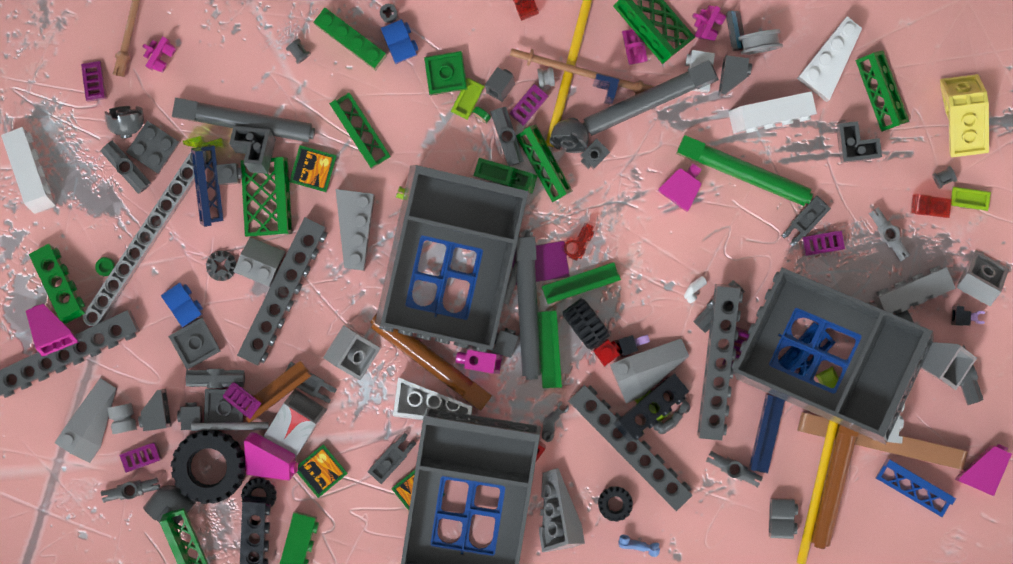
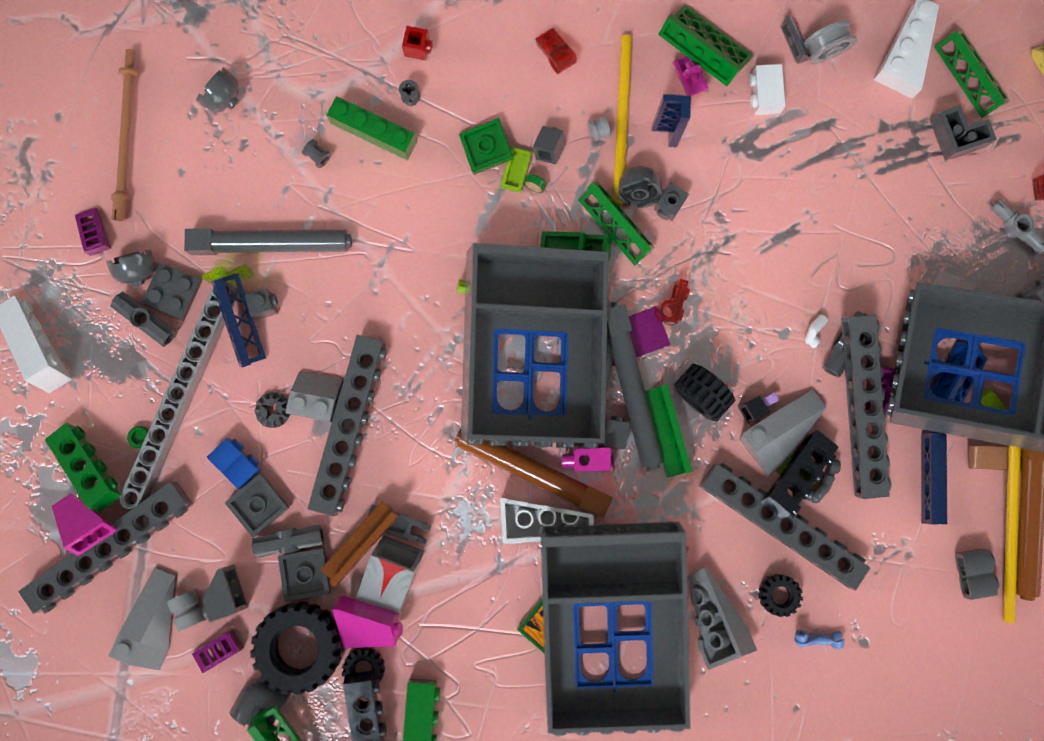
camera: 15 degrees left, 5 degrees down
dark grey pin [101,478,160,503] -> none
dark pink hips [142,36,177,73] -> none
dark grey brick [177,402,202,430] -> none
light grey bar [191,422,269,431] -> none
magenta slope [223,382,261,419] -> none
dark grey brick [229,126,276,174] -> none
green fence [240,157,293,237] -> none
tile [289,145,337,193] -> none
tile [297,444,348,498] -> none
light grey slope [323,325,381,380] -> none
green fence [329,93,391,169] -> none
light grey wedge [335,189,375,271] -> none
dark grey hinge [367,433,417,484] -> none
blue brick [381,19,419,64] -> none
dark grey piece [490,107,524,166] -> none
magenta slope [509,84,549,126] -> none
nougat bar [510,48,654,95] -> none
green fence [541,262,621,305] -> none
dark grey arm [542,401,569,442] -> none
dark grey brick [582,60,719,136] -> none
red brick [593,340,620,367] -> none
dark pink torso [657,163,702,212] -> none
green brick [676,135,813,206] -> none
dark pink hips [692,5,726,41] -> none
dark grey pin [706,451,763,488] -> none
dark grey slope [718,55,752,98] -> none
white wedge [728,91,817,134] -> none
dark grey hinge [781,196,831,246] -> none
magenta slope [802,230,845,256] -> none

